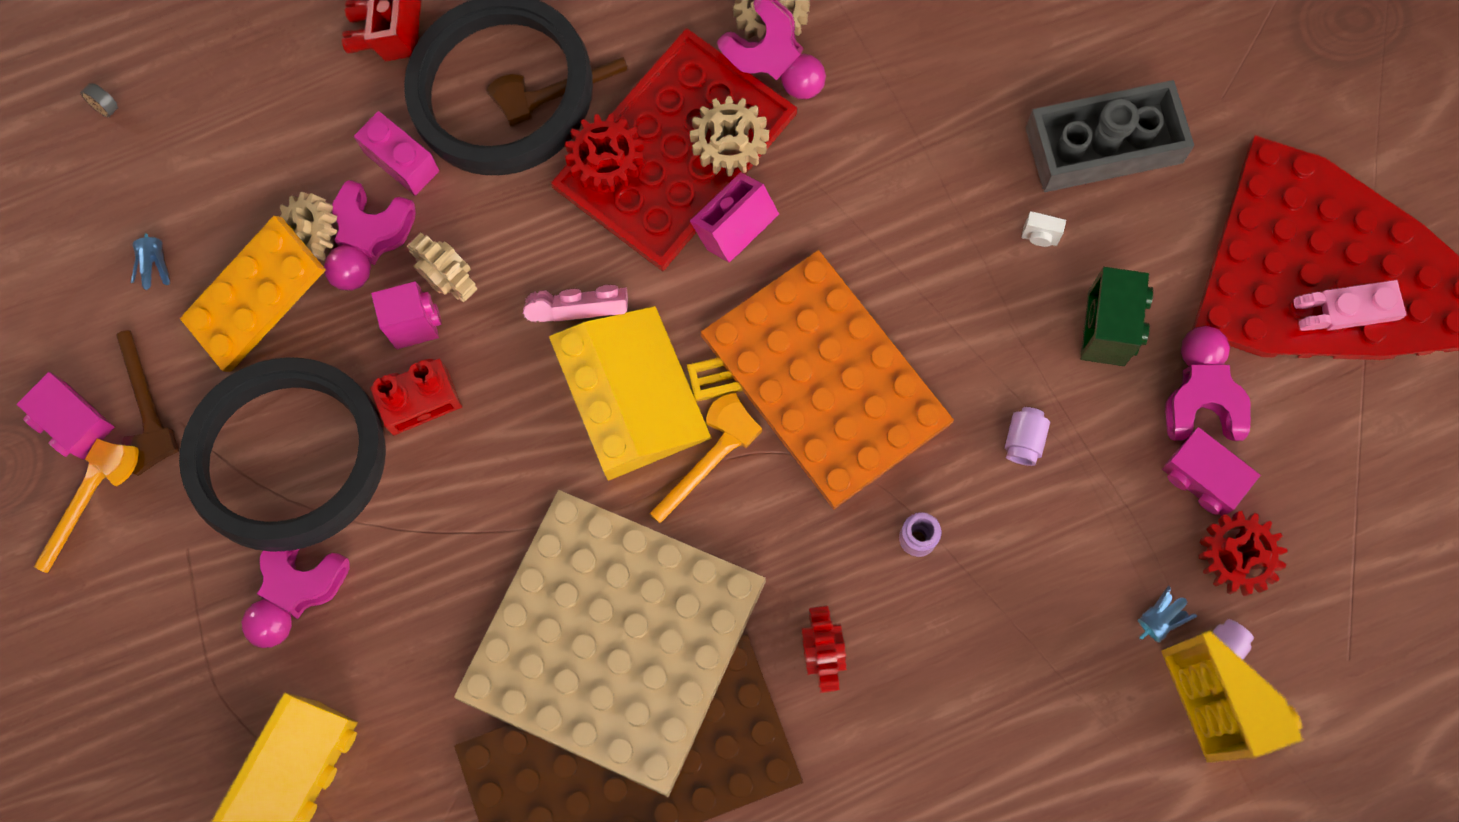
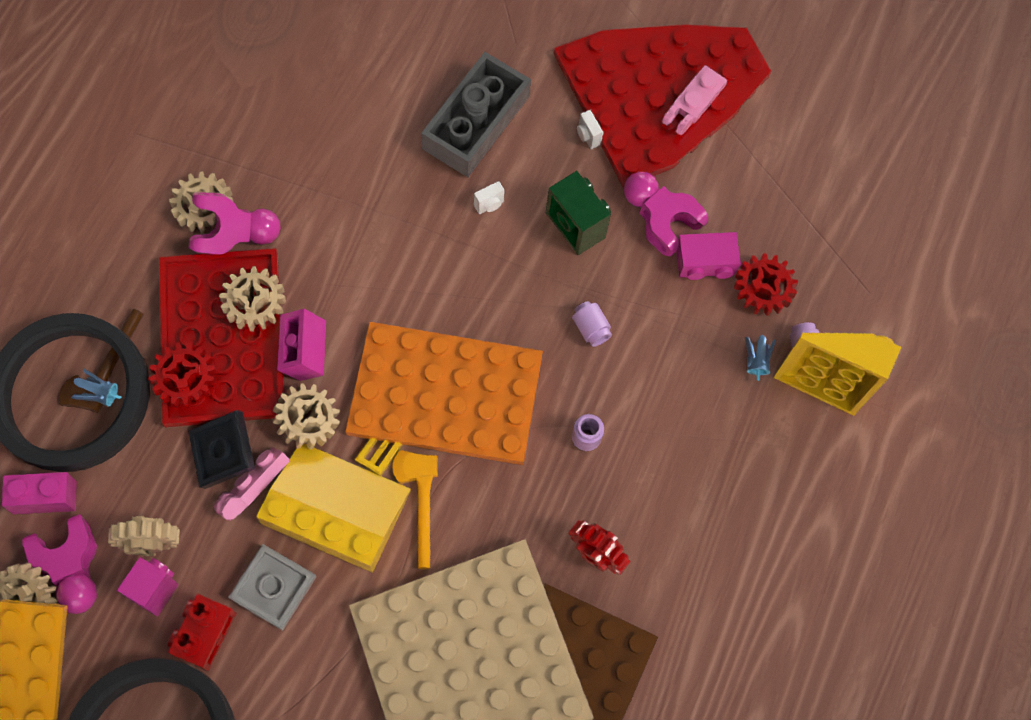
camera: 55 degrees left, 5 degrees down
none -> flat silver piece [71,369,121,407]
none -> black plate [188,410,255,489]
none -> light grey plate [228,544,317,631]
none -> tan gear [273,383,340,450]
none -> white plate [577,110,603,149]

